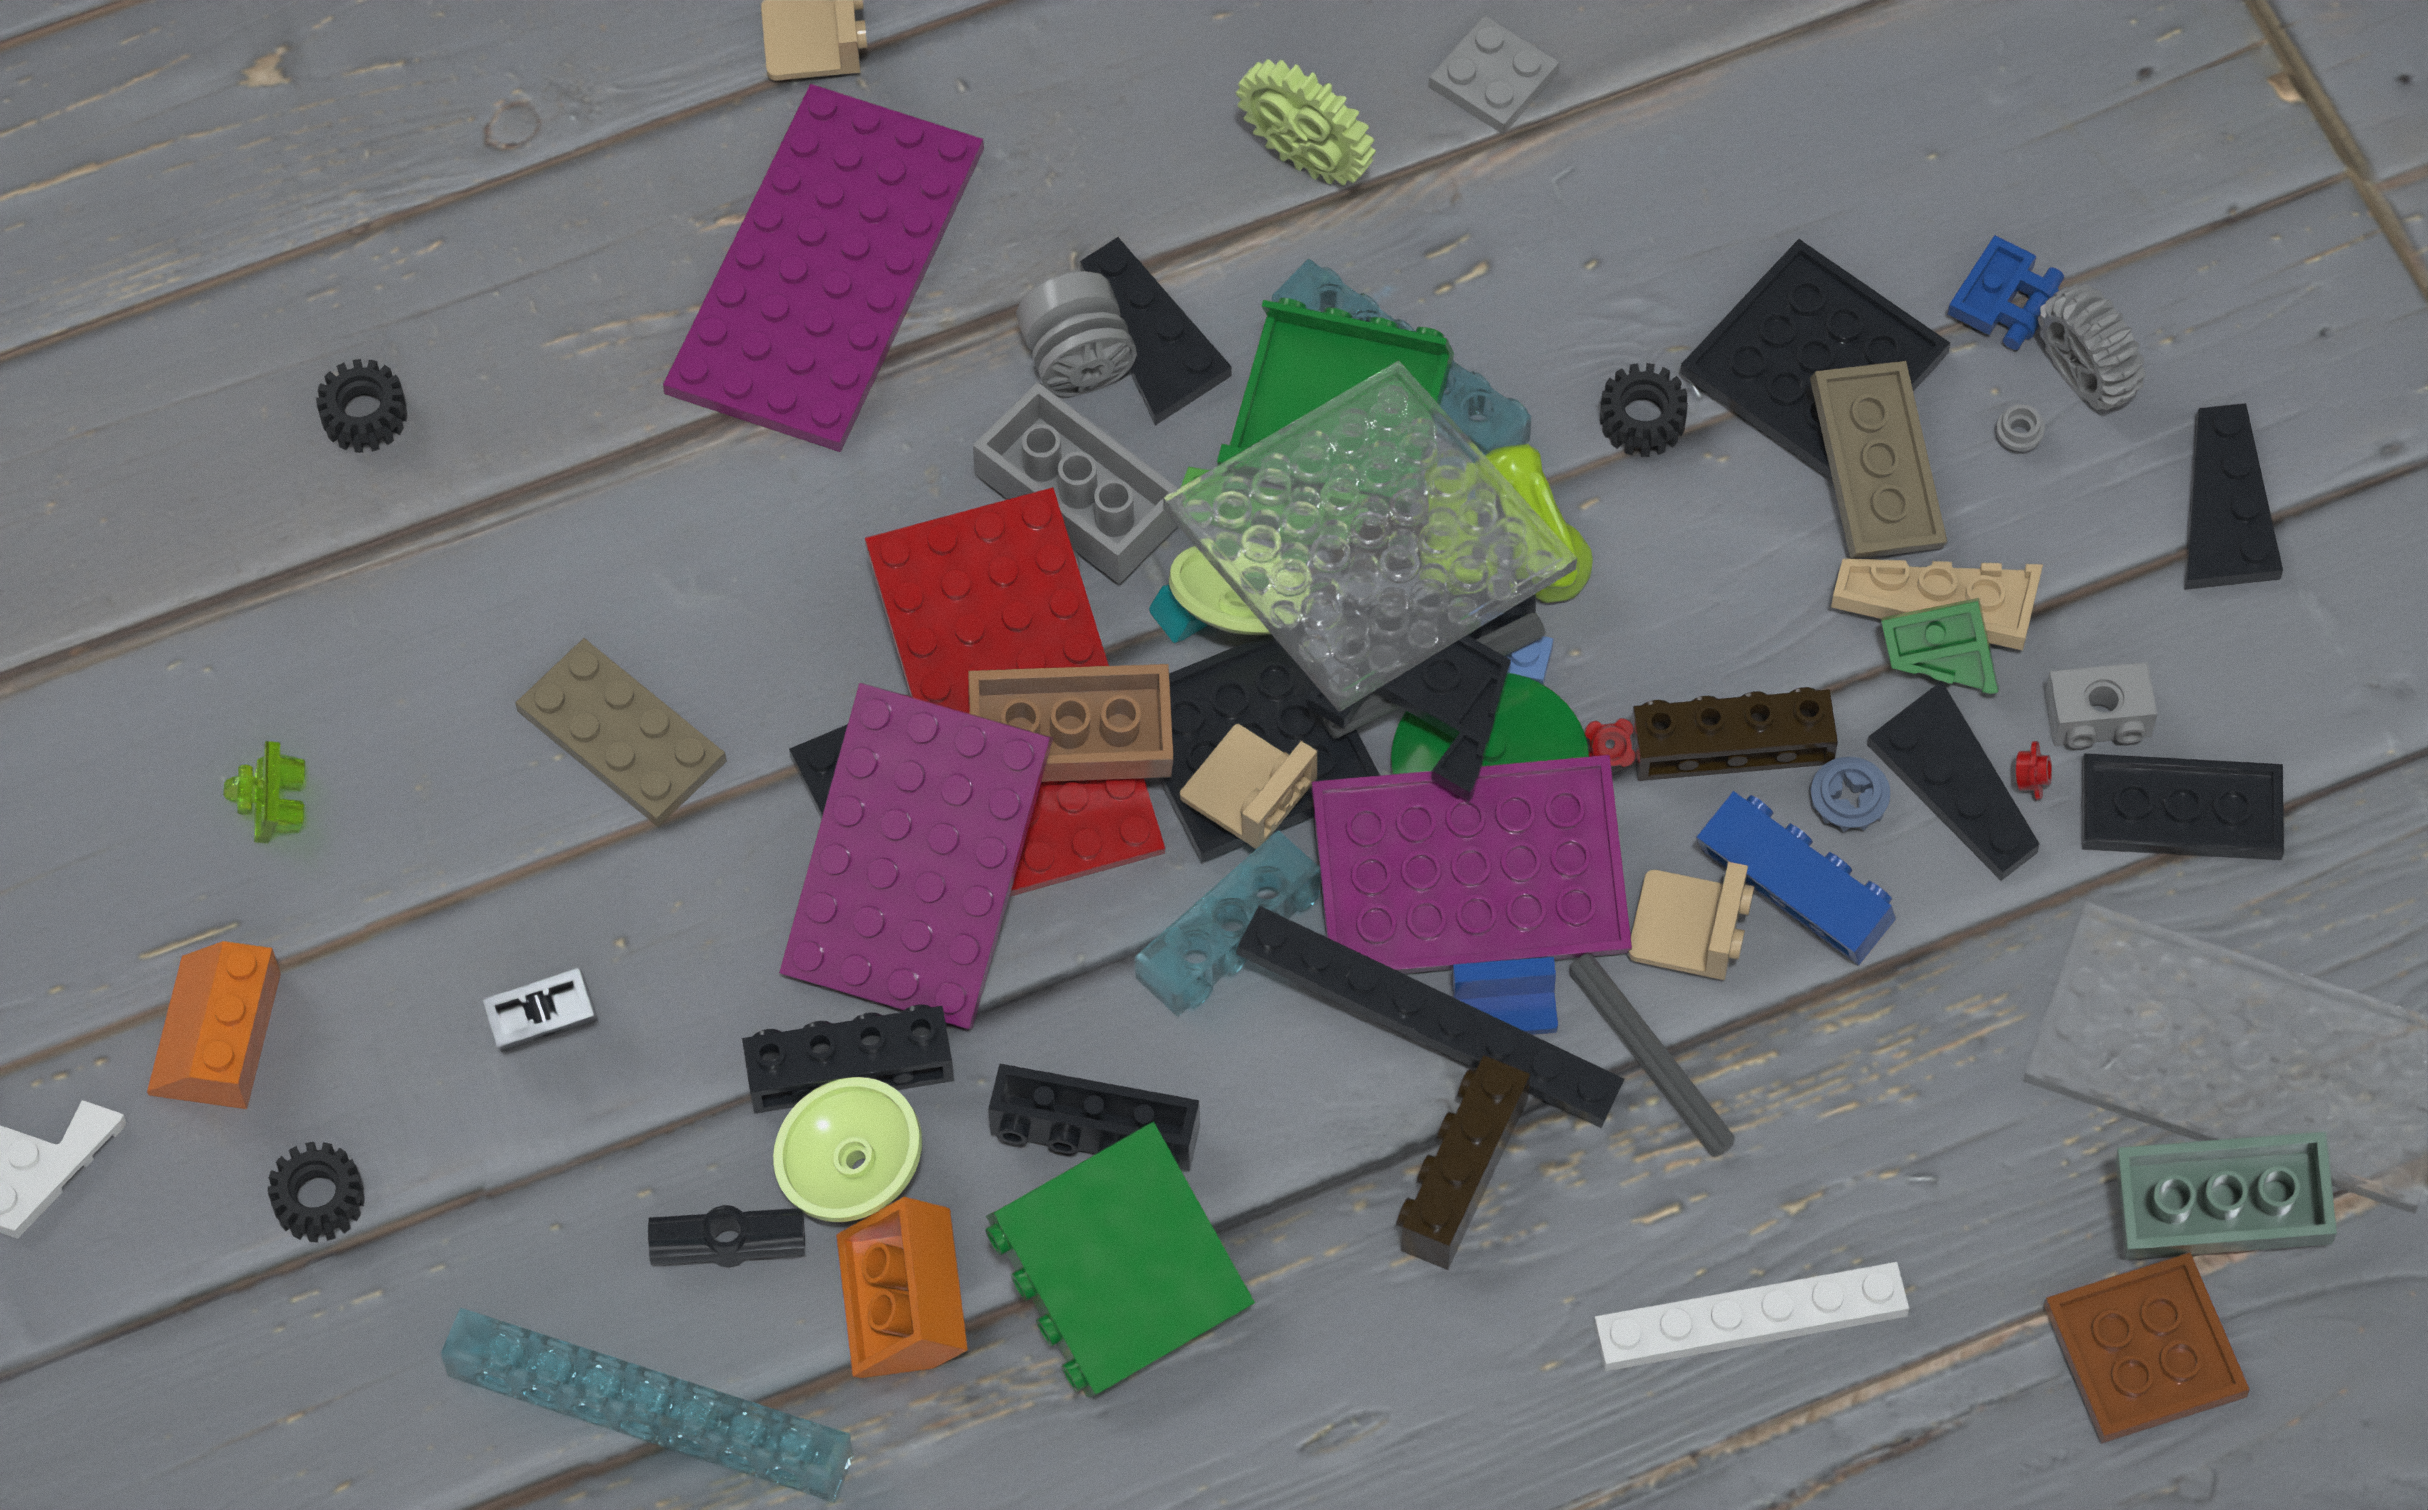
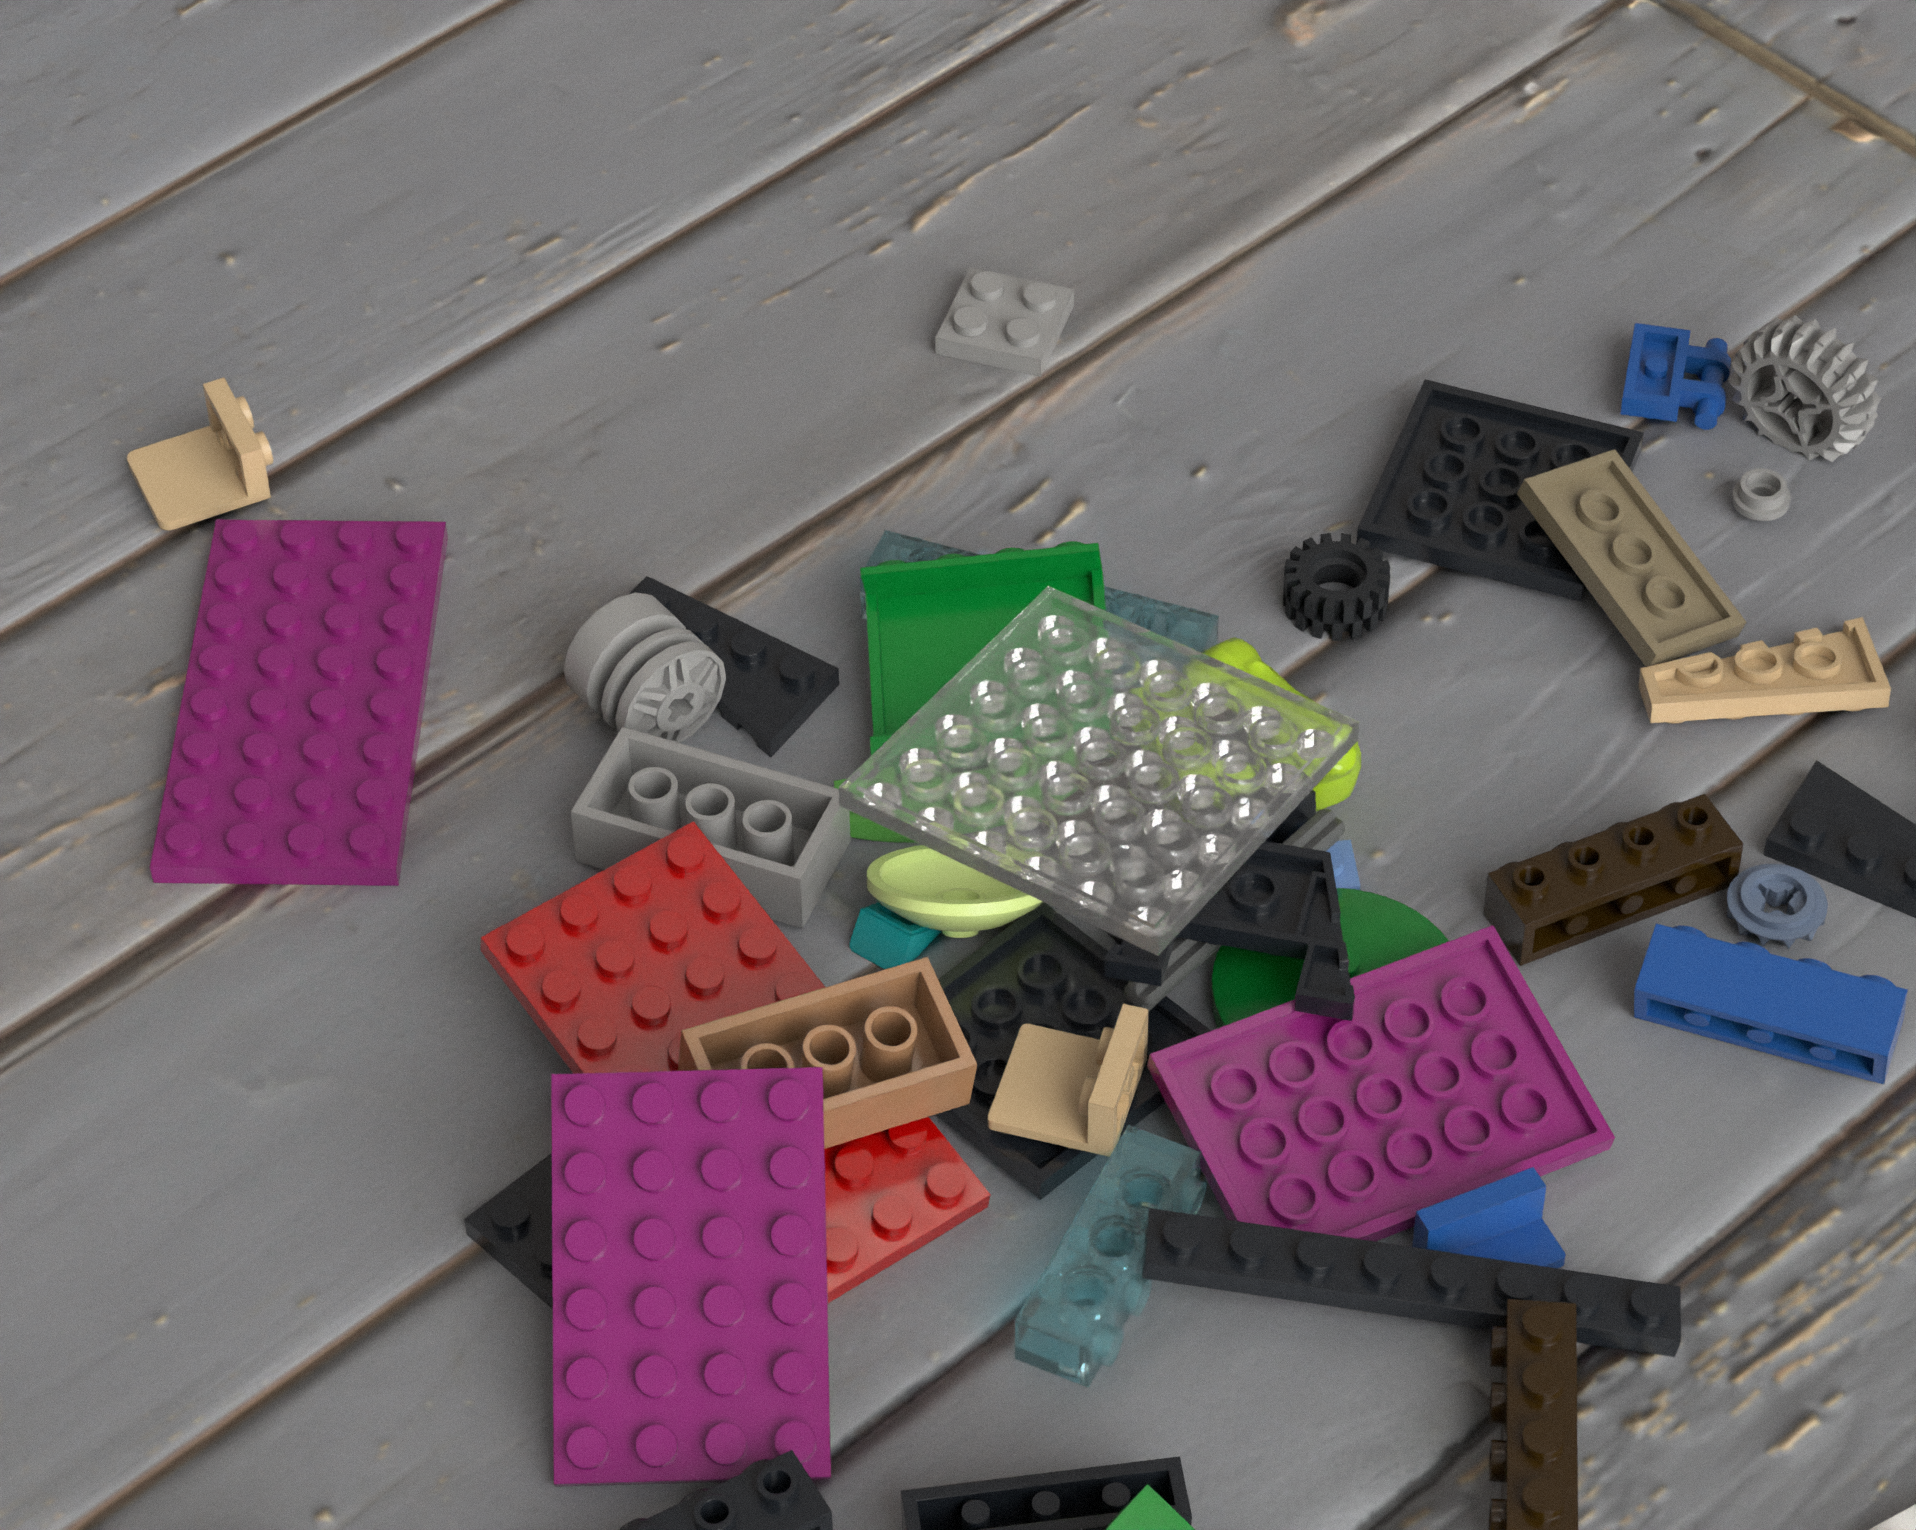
camera: 20 degrees left, 15 degrees down
dark tan plate [515,638,727,827] -> none
yellowish green gear [1236,59,1376,185] -> none
dark grey axle [1570,953,1735,1157] -> none
red plate [1584,718,1636,767] -> none
tan bracket [1628,862,1755,980] -> none
green wing [1881,598,1999,694] -> none

